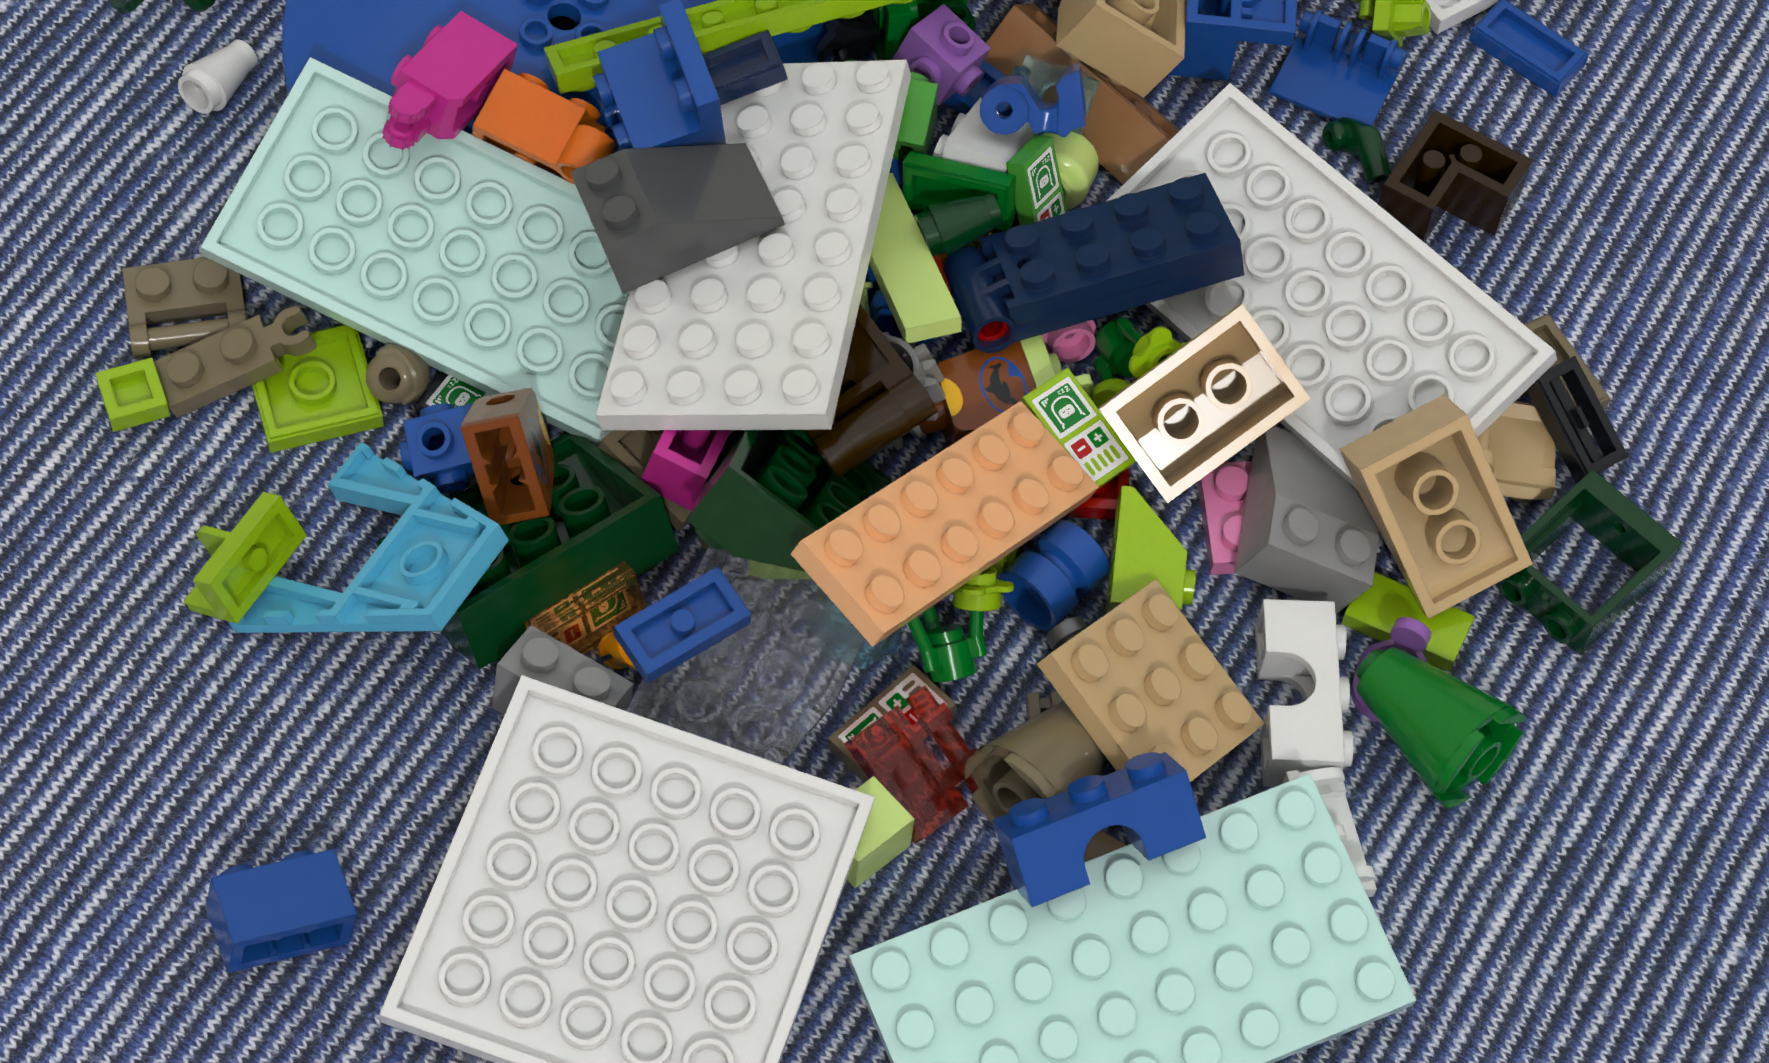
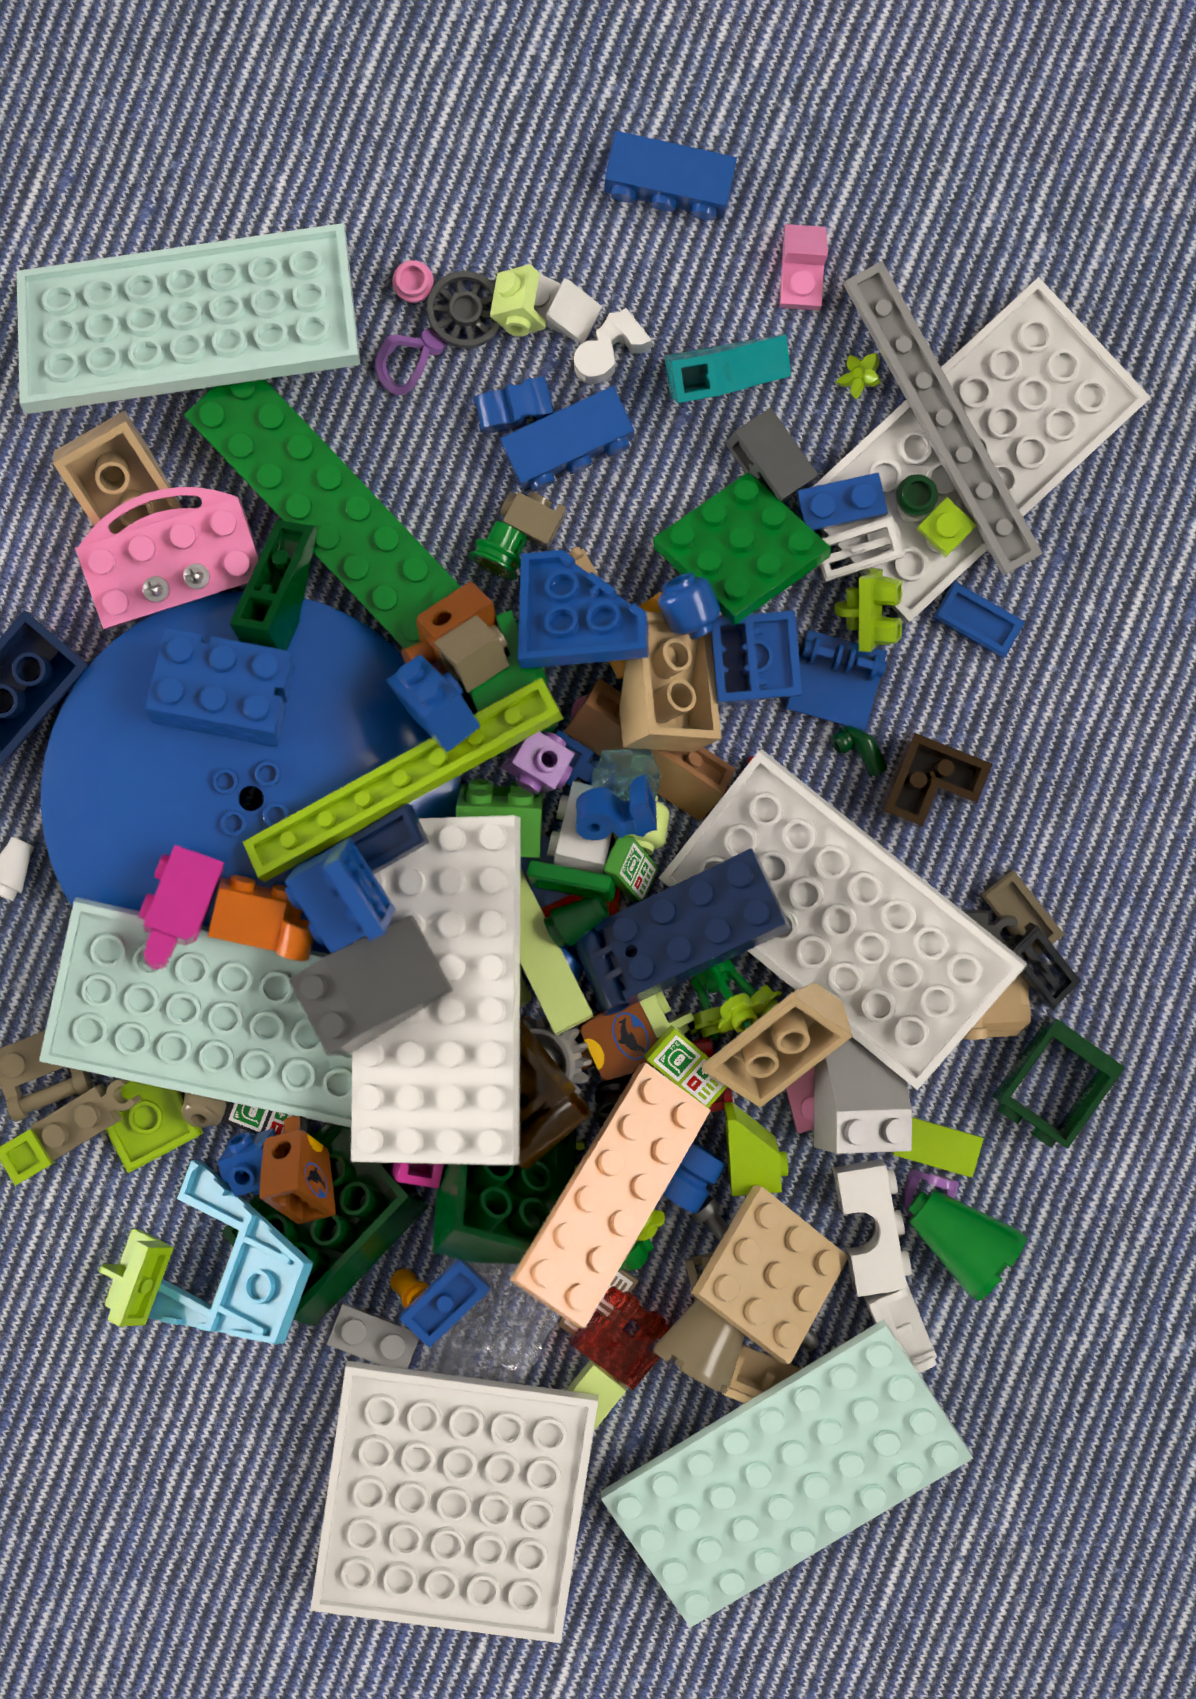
camera: 10 degrees left, 30 degrees up
blue brick [206,849,357,973] -> none
clear orange tile [524,561,646,655] -> none
blue arch [993,752,1206,907] -> none
tan slope [1339,394,1533,619] -> none

